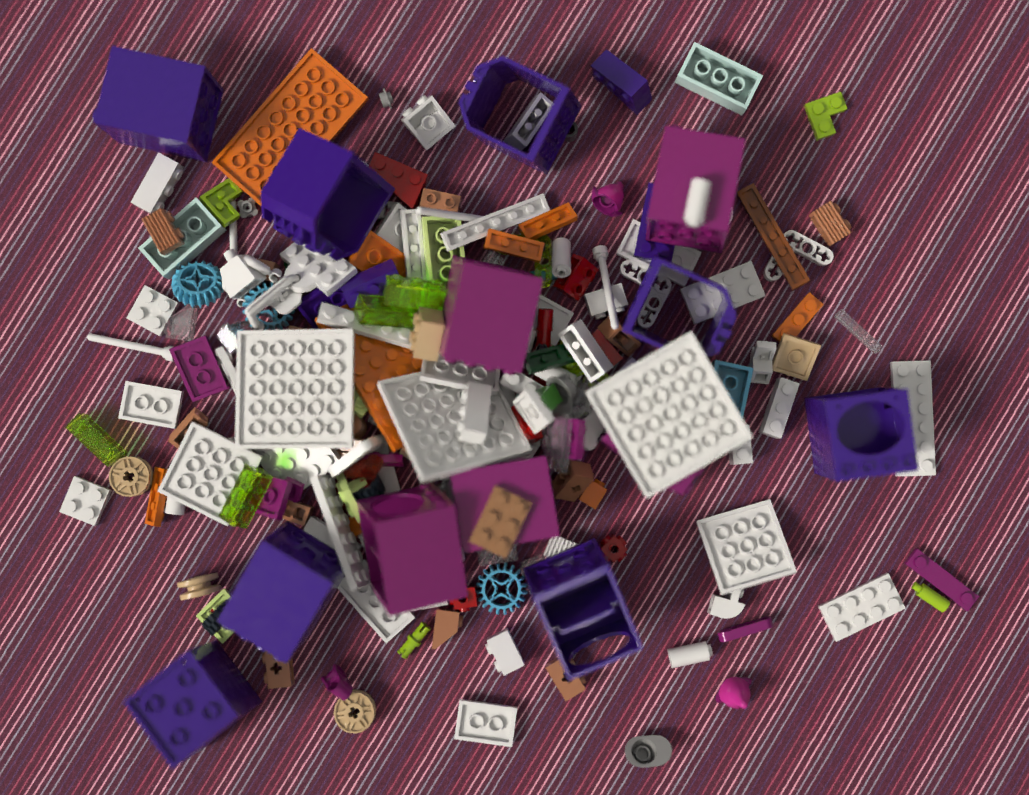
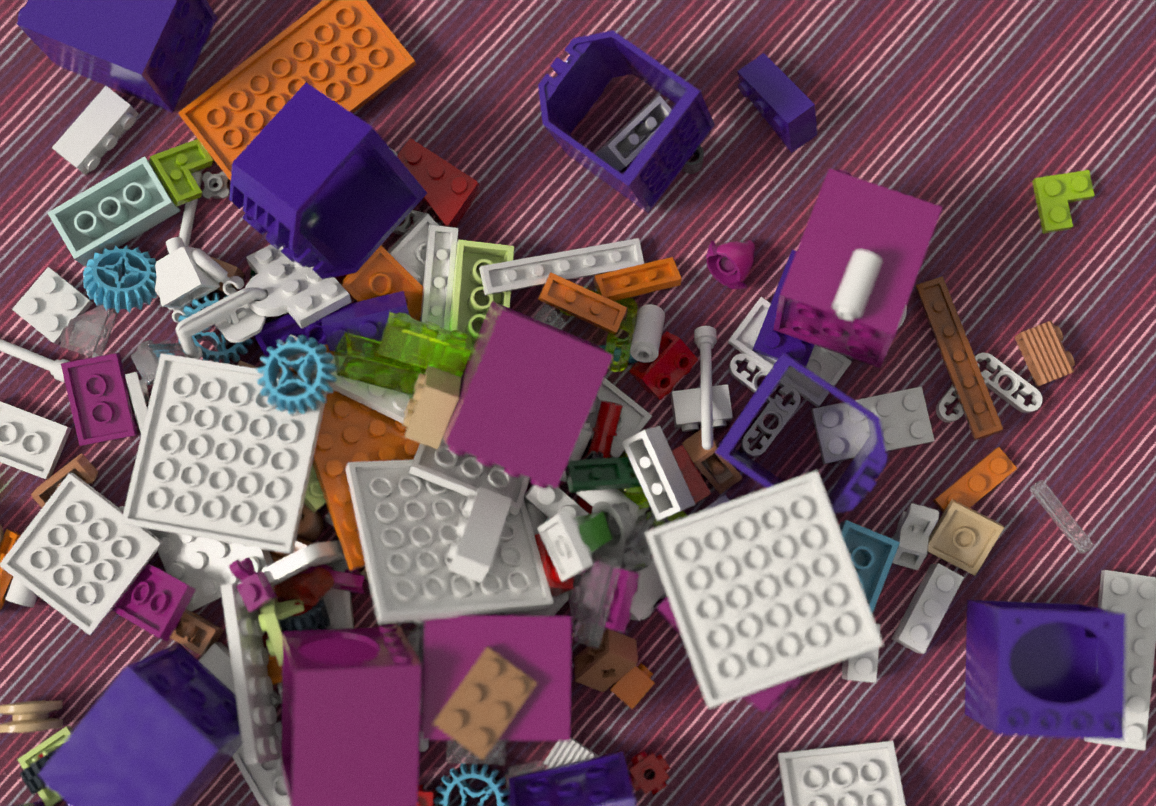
camera: 10 degrees right, 5 degrees down
nougat brick [142,208,185,255] -> none
clear neon green brick [219,464,273,529] -> none
magenta plate [284,477,305,503] -> none
light grey plate [379,88,394,109] -> none
white plate [401,95,455,150] -> none
white piece [416,207,491,222] -> none
nougat brick [419,188,462,212] -> none
light aqua brick [675,42,763,115] -> none
none -> magenta plate [229,557,276,613]
none -> medium azure gear [257,335,337,415]

